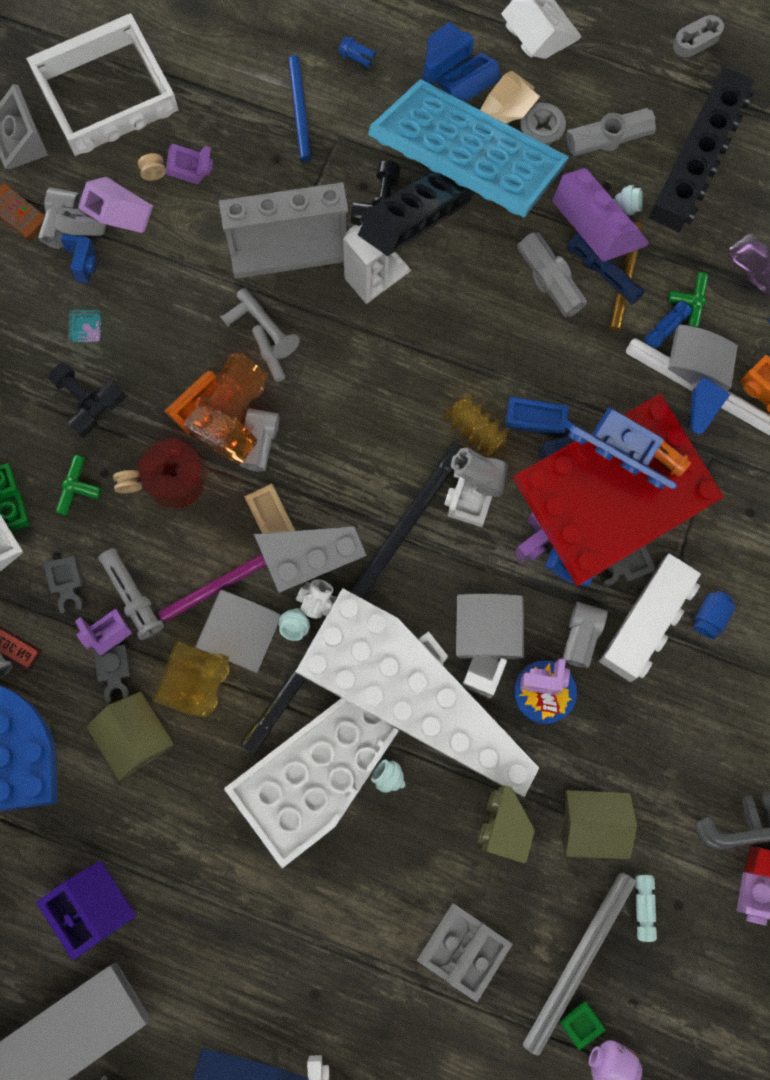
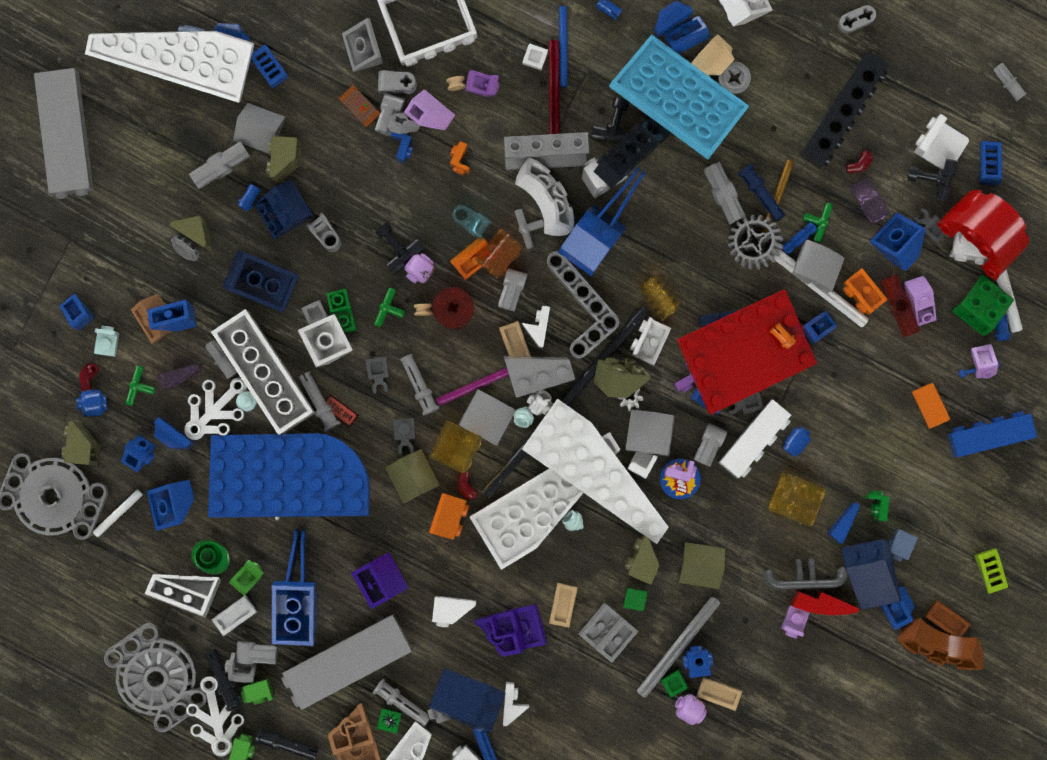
camera: 10 degrees right, 10 degrees up
clear light blue tile [68,310,101,342] -> none
medium lavender bracket [75,609,132,656] -> none
clear orange brick [184,402,257,464] -> none
light grey piece [220,288,300,359] -> none
light grey piece [450,448,509,497] -> none
blue tile [504,396,569,437] -> none
medium lavender slope [552,168,649,262] -> none
bracket [563,407,678,490] -> none
light grey piece [566,108,656,157] -> none
light aqua plate [613,185,643,215] -> none
light aqua axle [635,875,657,942] -> none
blue tile [689,377,730,434] -> none
none -> light grey piece [378,70,417,94]
none -> lavender head [404,253,435,284]
none -> orange slope [429,493,469,540]
none -> white slope [432,596,476,627]
none -> orange bracket [450,141,471,175]
none -> clear light blue piece [452,205,492,239]
none -> dark red arm [457,471,478,500]
none -> dark purple slope [474,603,548,657]
none -> white brick [515,157,574,236]
none -> white plate [522,44,548,71]
none -> white slope [522,306,550,349]
none -> light grey beam [547,251,619,359]
none -> dark red axle [548,40,560,134]
none -> tan tile [549,583,578,628]
none -> blue slope [558,167,646,276]
none -> olive slope [594,358,651,398]
none -> white gear [618,388,643,411]
none -> green slope [623,587,648,611]
none -> blue brick [683,646,713,678]
none -> tan tile [696,677,742,711]
none -> light grey gear [728,215,784,270]
none -> clear yellow bracket [768,472,825,527]
none -> blue slope [802,310,837,344]
none -> dark red arm [846,150,873,174]

